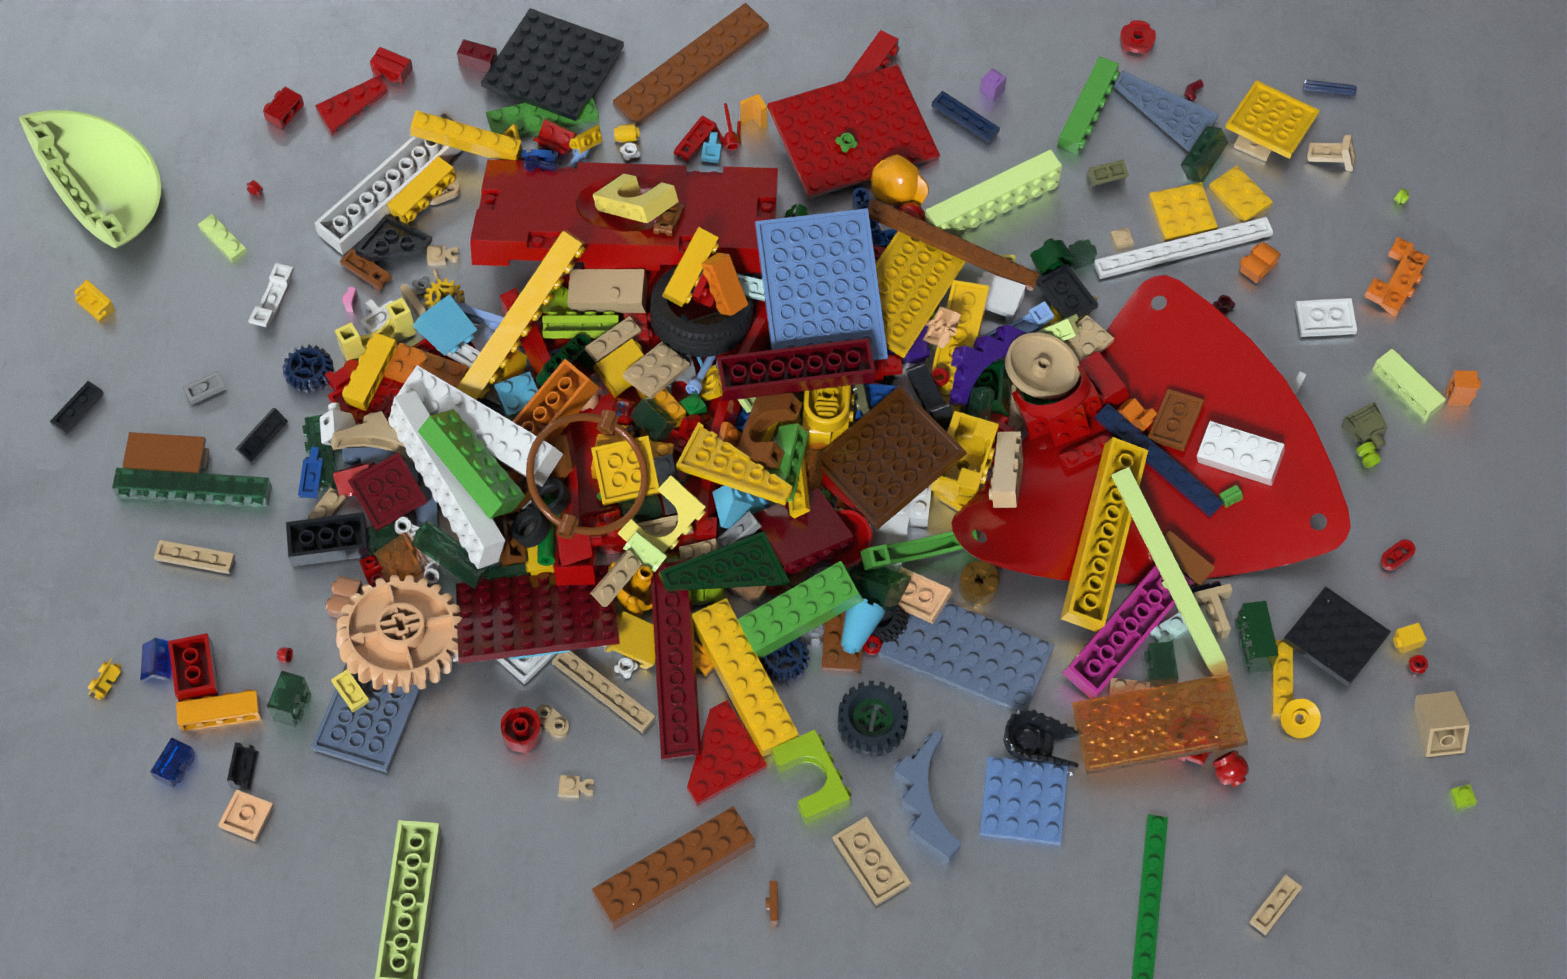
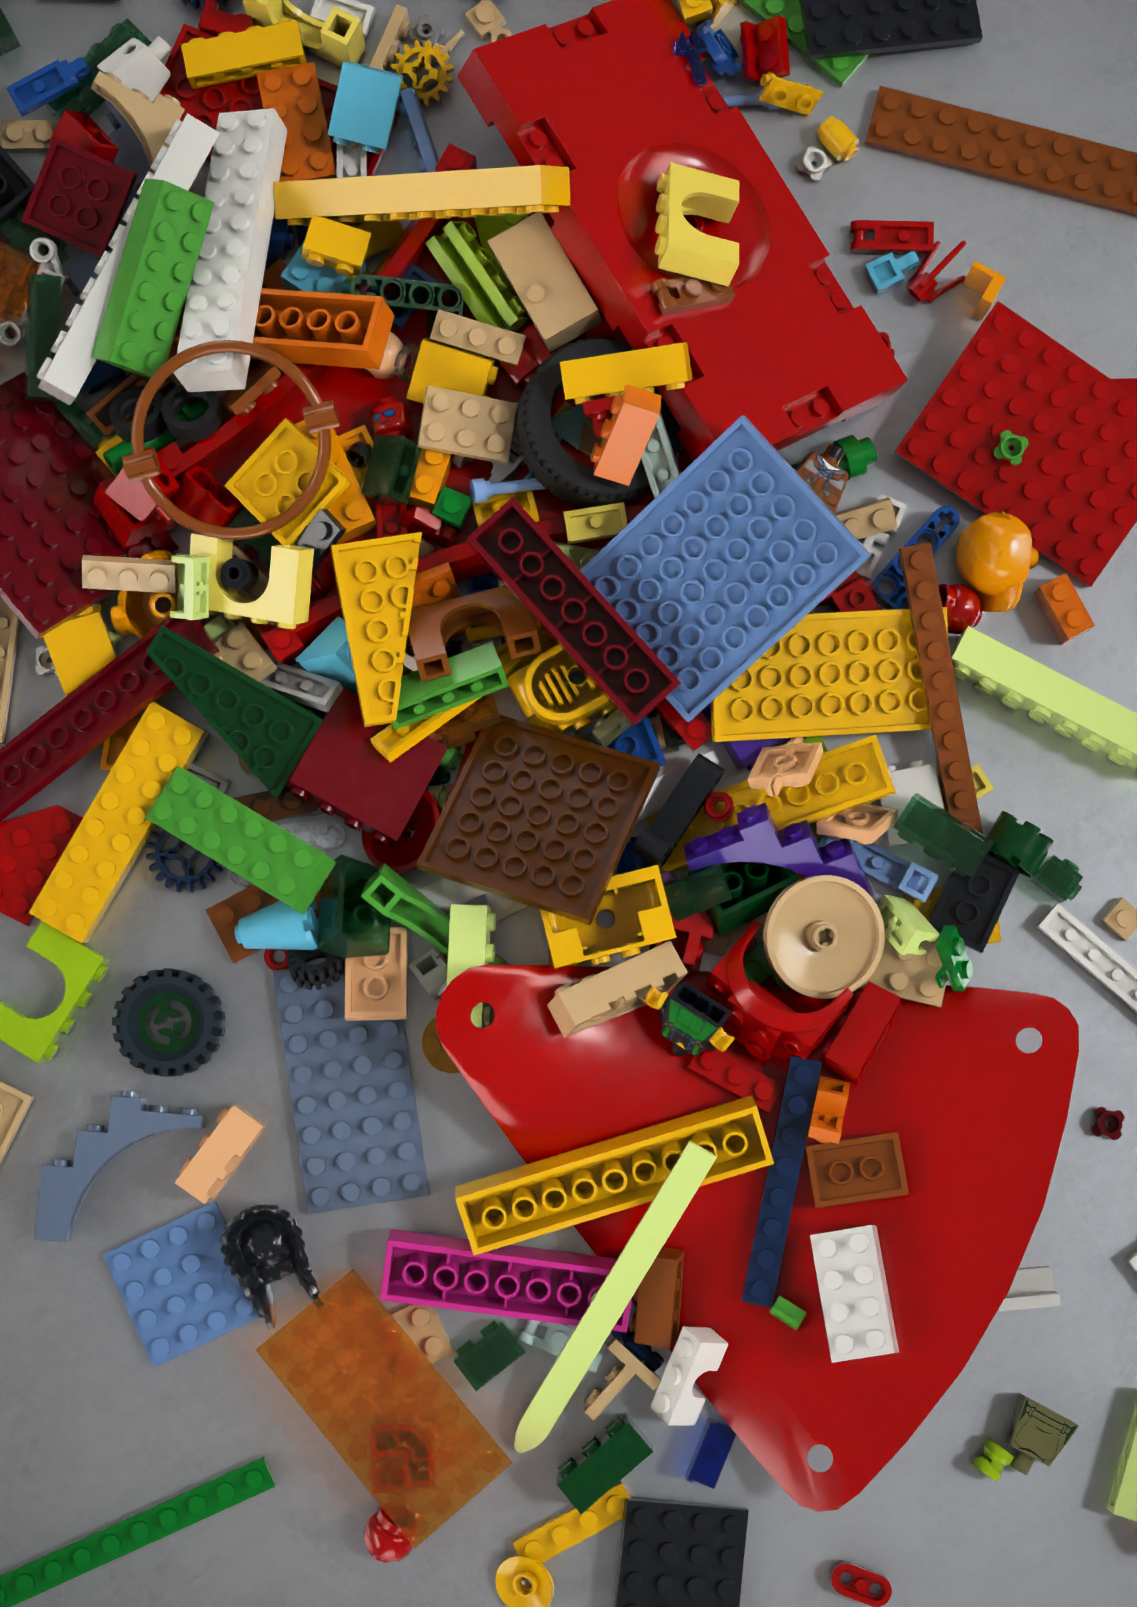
camera: 55 degrees right, 20 degrees up
none -> light nougat wedge [174,1105,267,1204]
none -> black brick [221,558,259,591]
none -> yellow brick [301,214,372,277]
none -> light grey piece [407,948,448,1000]
none -> yellowish green brick [447,904,496,1028]
none -> light yellow plate [563,502,628,544]
none -> torso [644,981,735,1057]
none -> white arch [650,1326,728,1426]
none -> clear blue panel [685,1417,736,1489]
none -> light nougat plate [816,804,898,844]
none -> clear green brick [893,793,994,877]
none -> green plate [935,925,974,992]
none -> orange brick [1033,573,1095,645]

